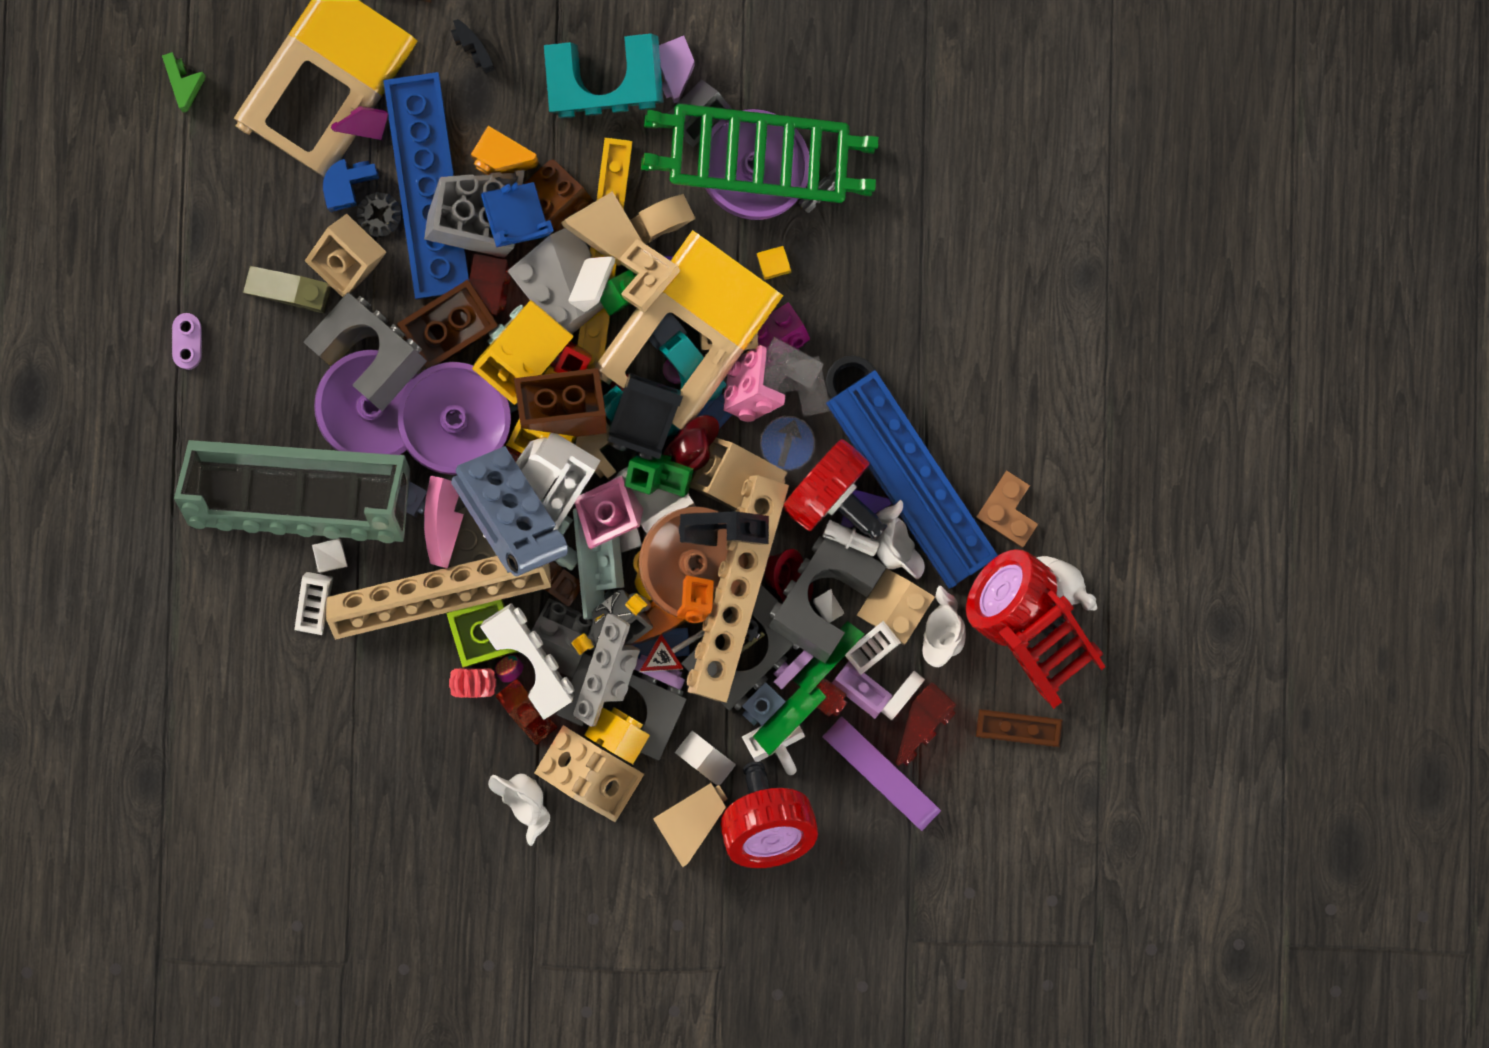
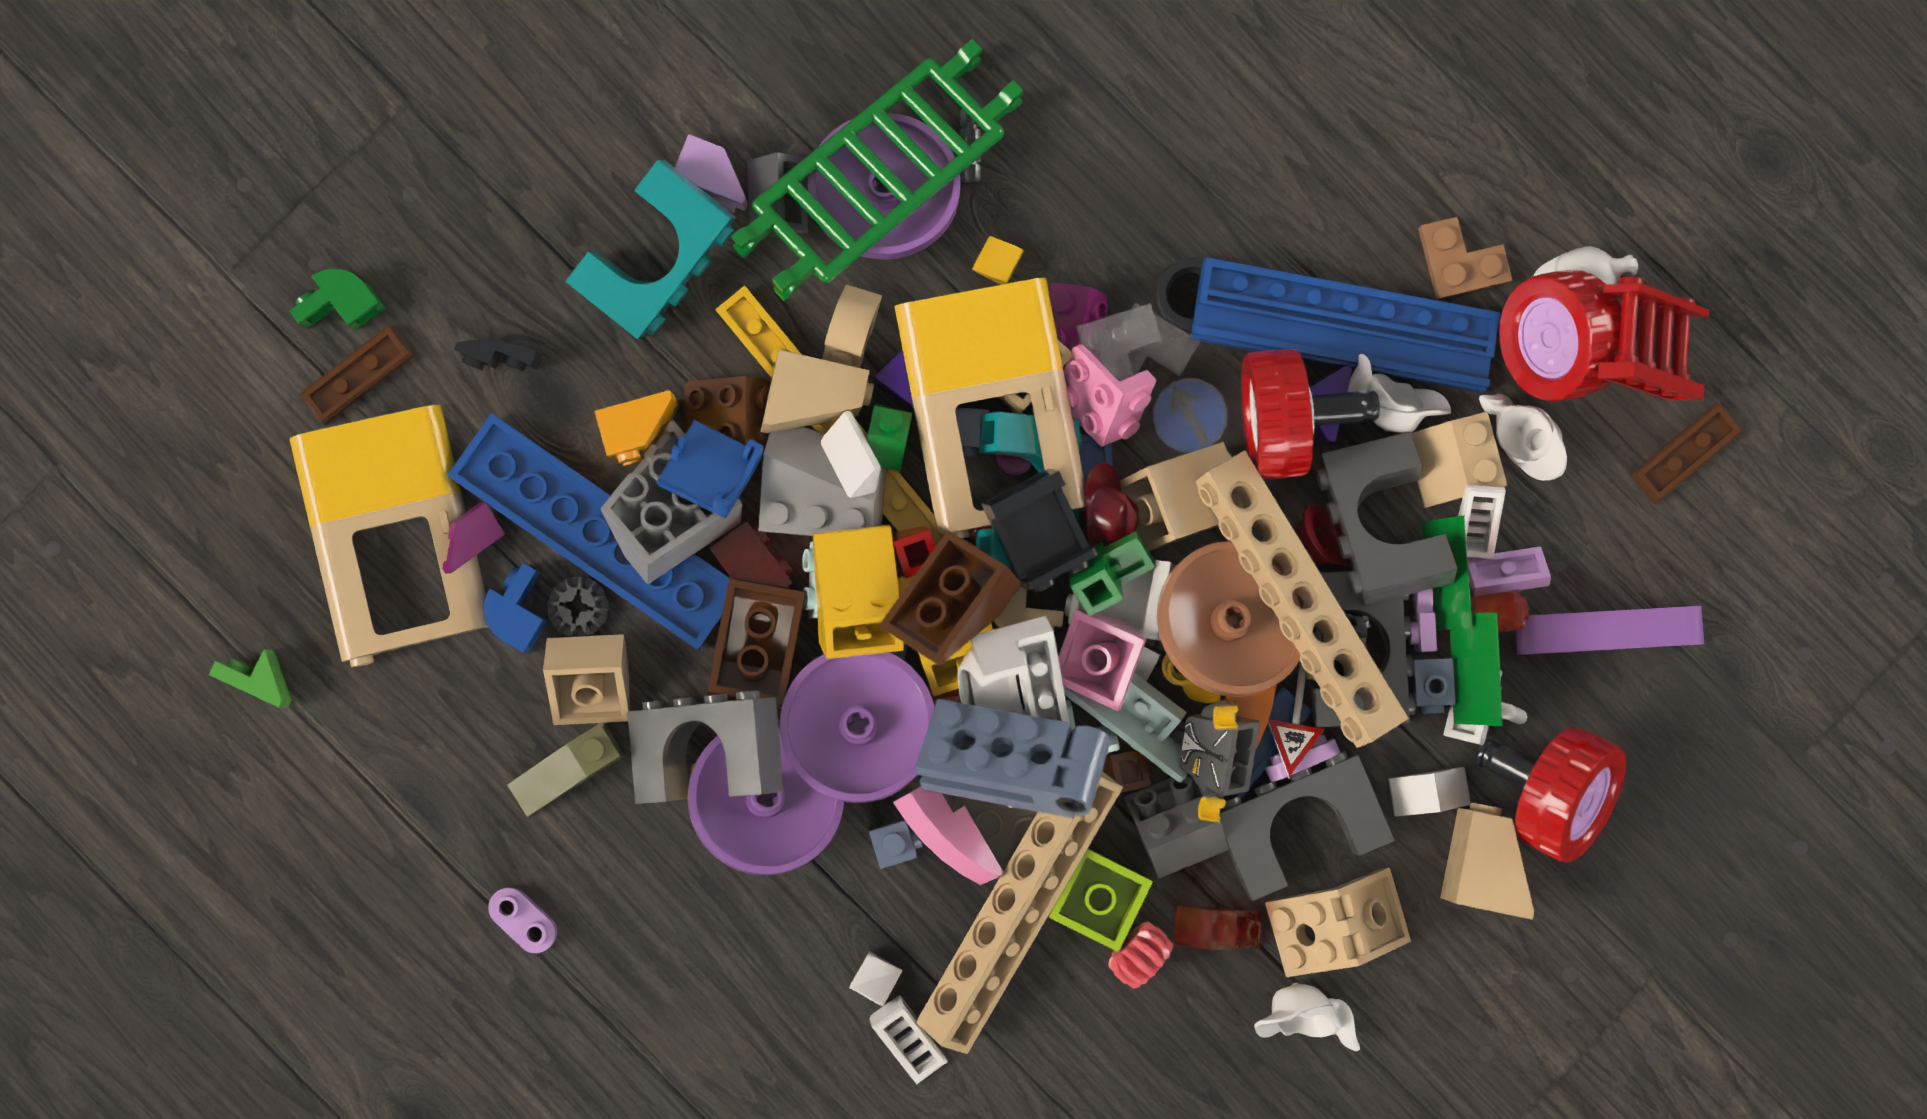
camera: 50 degrees left, 0 degrees up
window [174,440,410,543] -> none
white arch [480,603,575,719] -> none
tile [494,655,524,682] -> none
light grey bracket [573,614,640,726] -> none
yellow brick [584,707,650,764] -> none
tan plate [619,239,680,313] -> none
orange bracket [677,575,714,623] -> none
black panel [679,511,769,546] -> none
white slope [813,589,844,623] -> none
white axle [823,520,879,556] -> none
white beam [881,671,925,720] -> none
clear red slope [895,682,956,766] -> none

